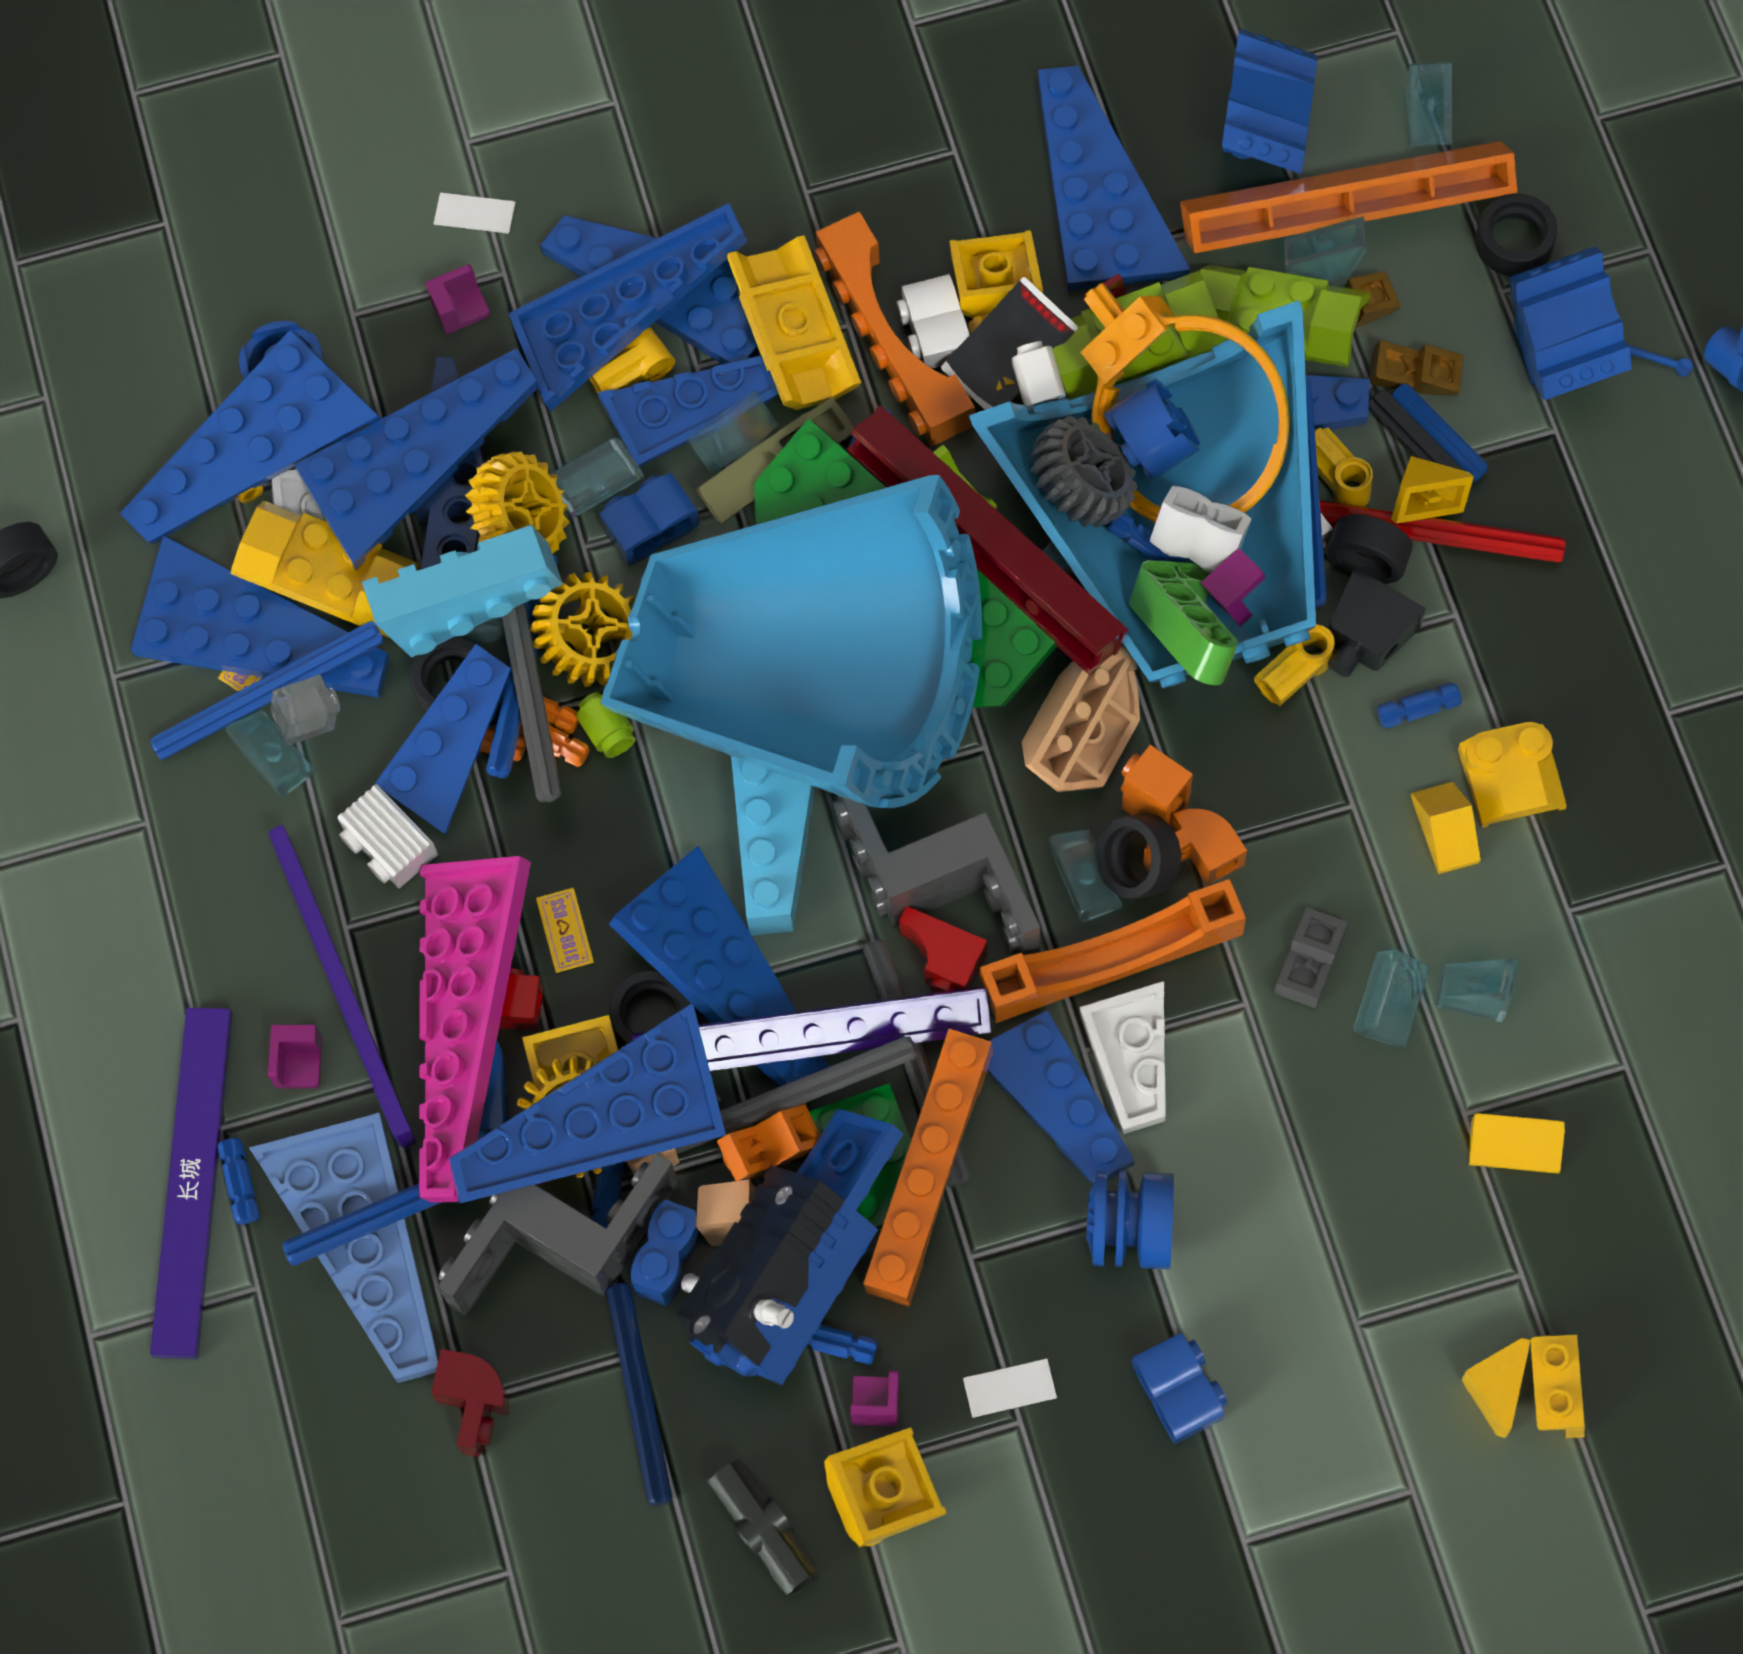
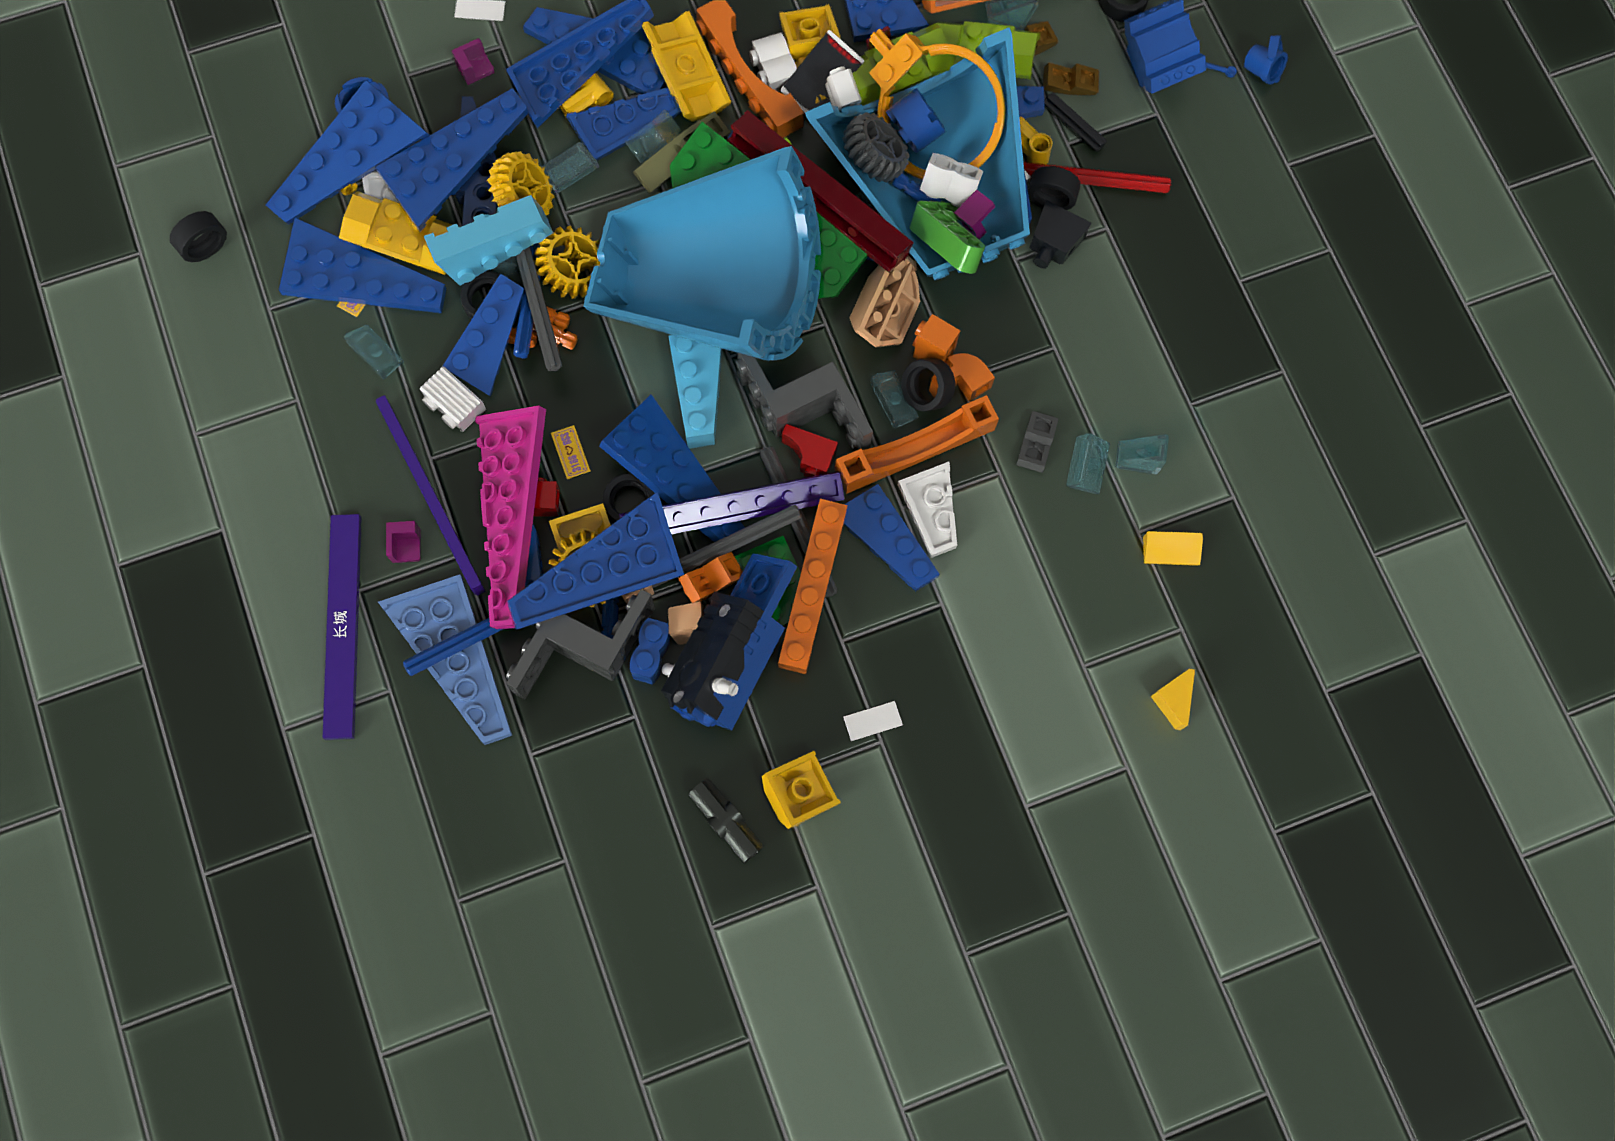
camera: 15 degrees left, 5 degrees up
blue axle [151,621,384,760] -> none
blue axle [217,1137,260,1225] -> none
clear brick [270,675,340,746] -> none
dark red brick [431,1349,509,1457] -> none
lime brick [576,692,636,758] -> none
blue brick [599,473,700,565] -> none
dark blue axle [606,1283,673,1506] -> none
blue axle [805,1325,878,1364] -> none
magenta panel [850,1370,900,1427] -> none
blue wheel [1086,1170,1174,1270] -> none
blue brick [1131,1333,1228,1445] -> none
yellow piece [1254,624,1335,706] -> none
blue axle [1377,682,1462,728] -> none
blue axle [1391,383,1488,483] -> none
yellow slope [1391,456,1474,524] -> none
yellow slope [1411,782,1481,874] -> none
yellow slope [1458,722,1567,828] -> none
yellow bracket [1530,1335,1585,1438] -> none

